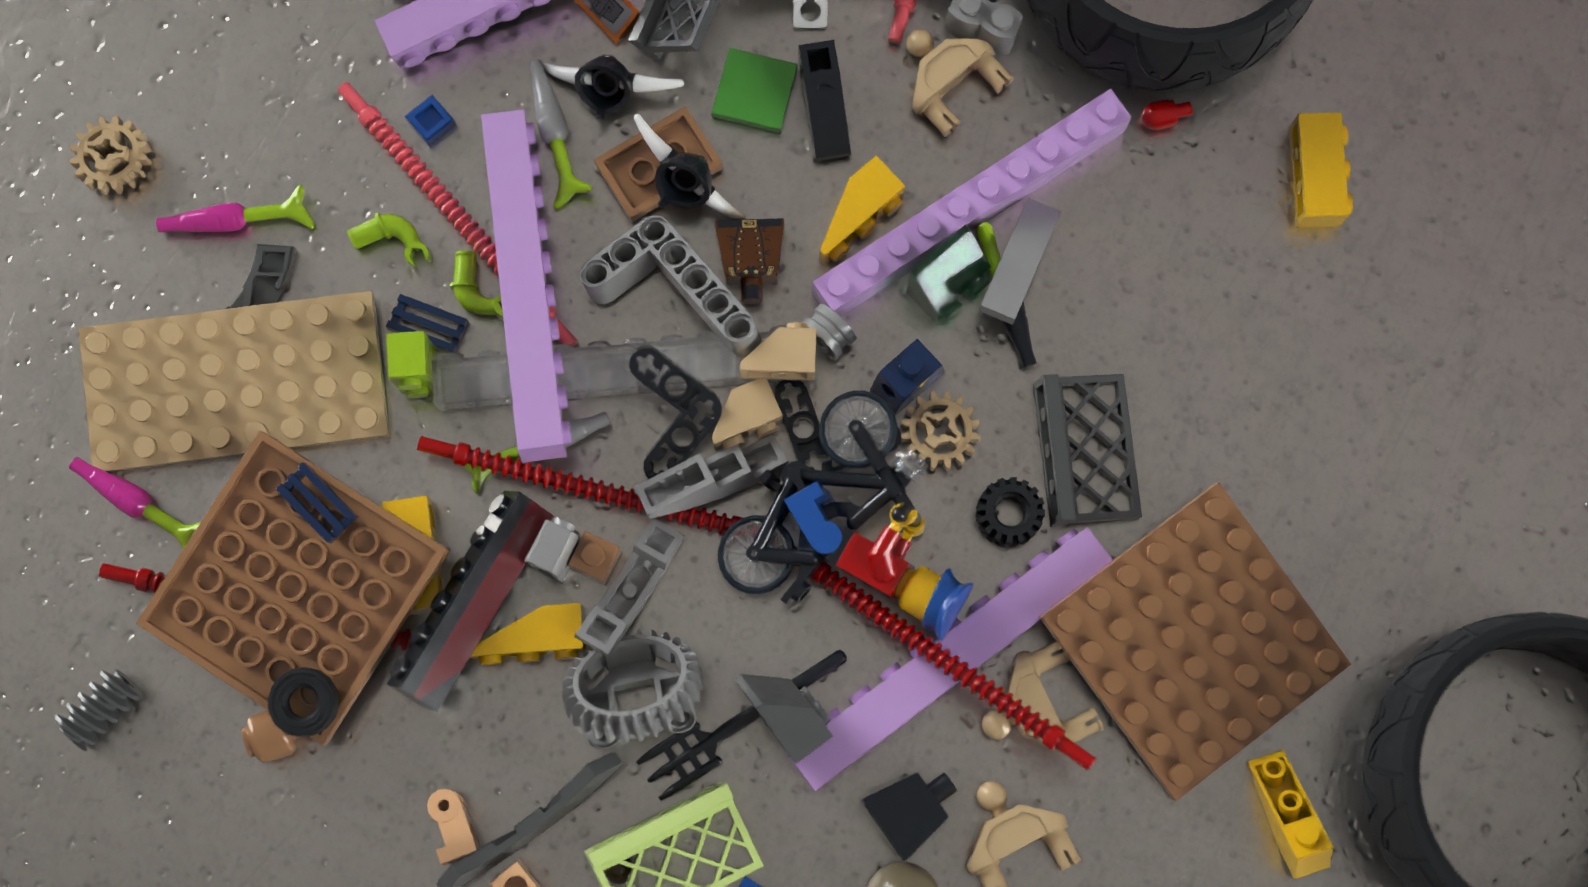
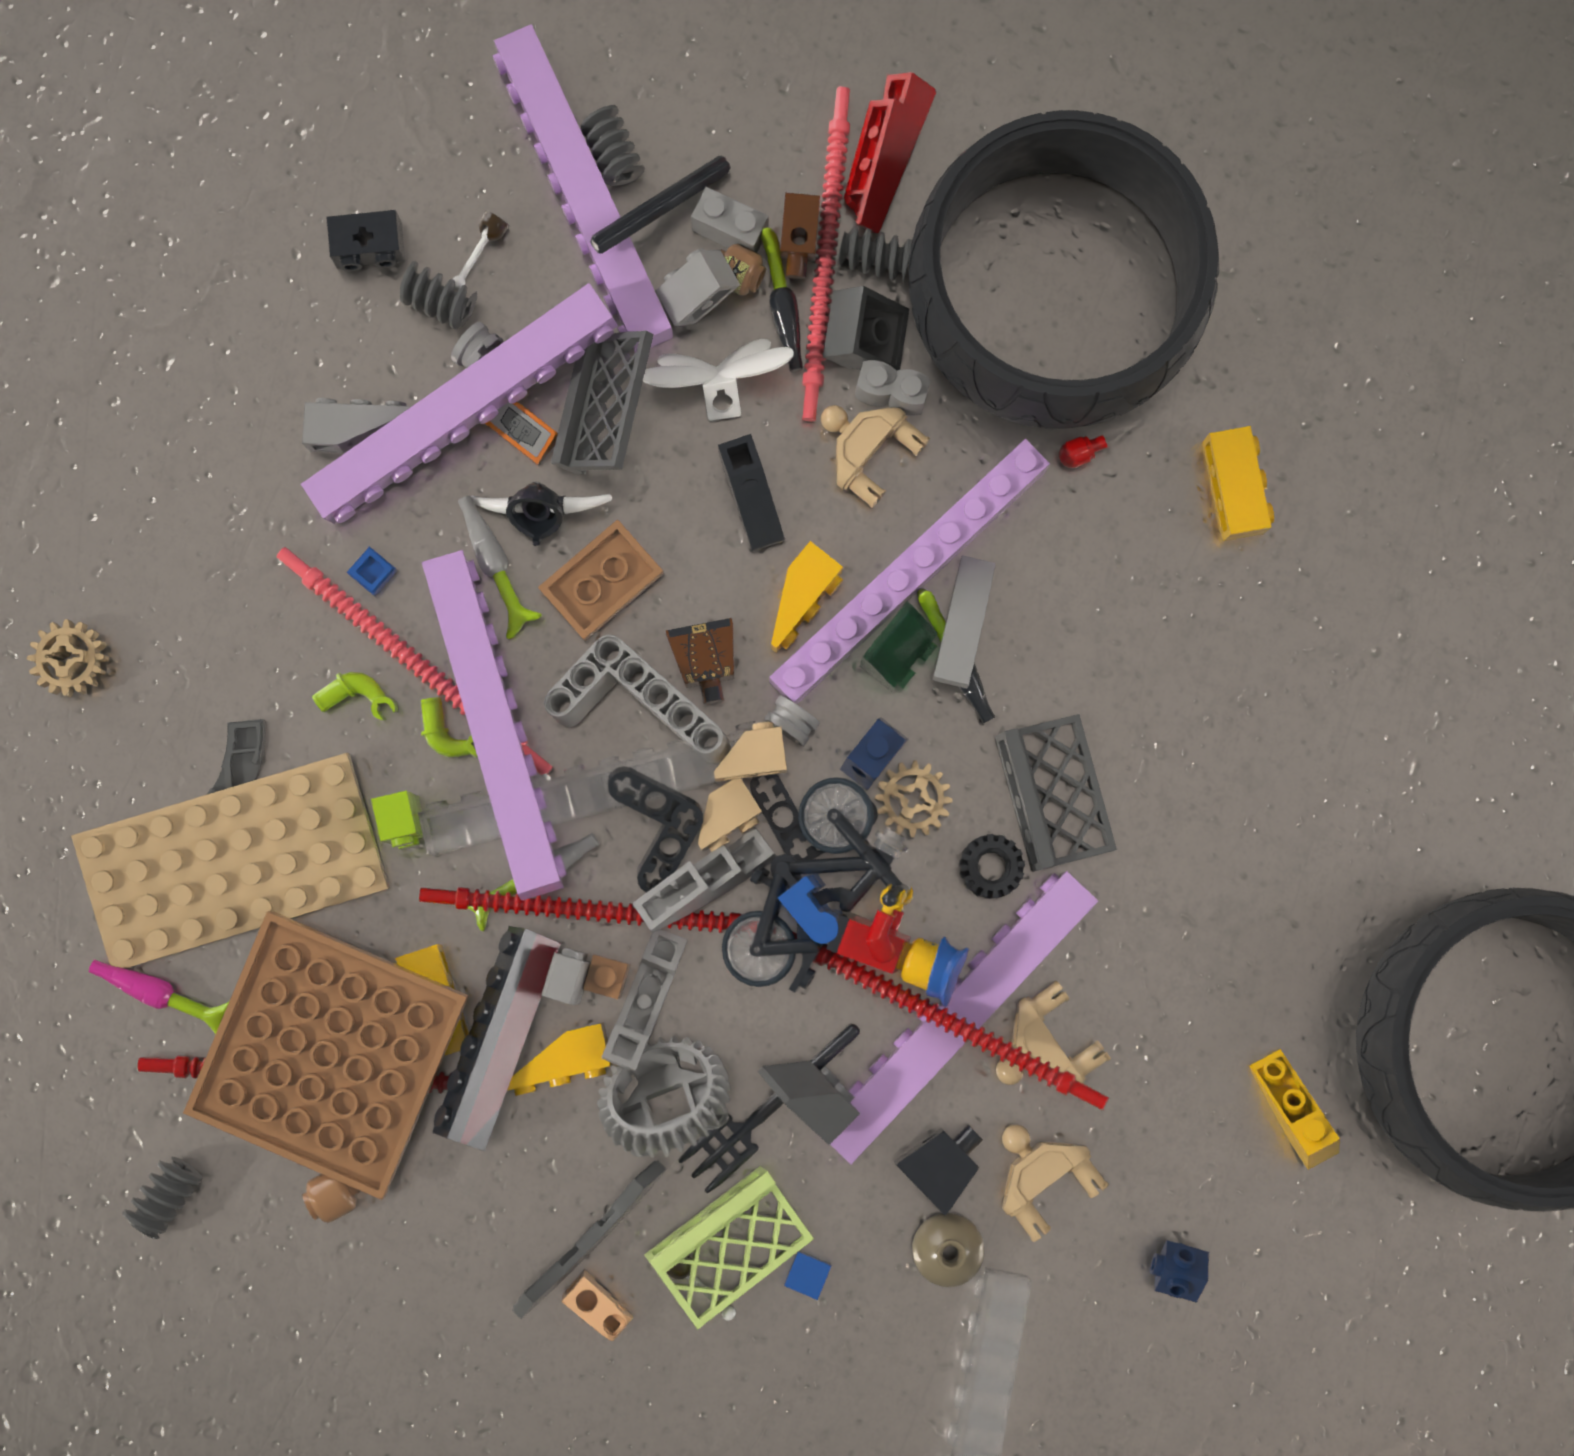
camera: 10 degrees left, 5 degrees up
dark pink piece [156,184,314,233] -> none
black tyre [267,667,339,737] -> none
dark blue tile [276,462,358,543] -> none
dark blue tile [386,294,469,355] -> none
light nougat leg [427,789,481,866] -> none
black helmet [634,114,746,220] -> none
bright green tile [711,48,798,133] -> none
medium nougat plate [1039,482,1351,801] -> none

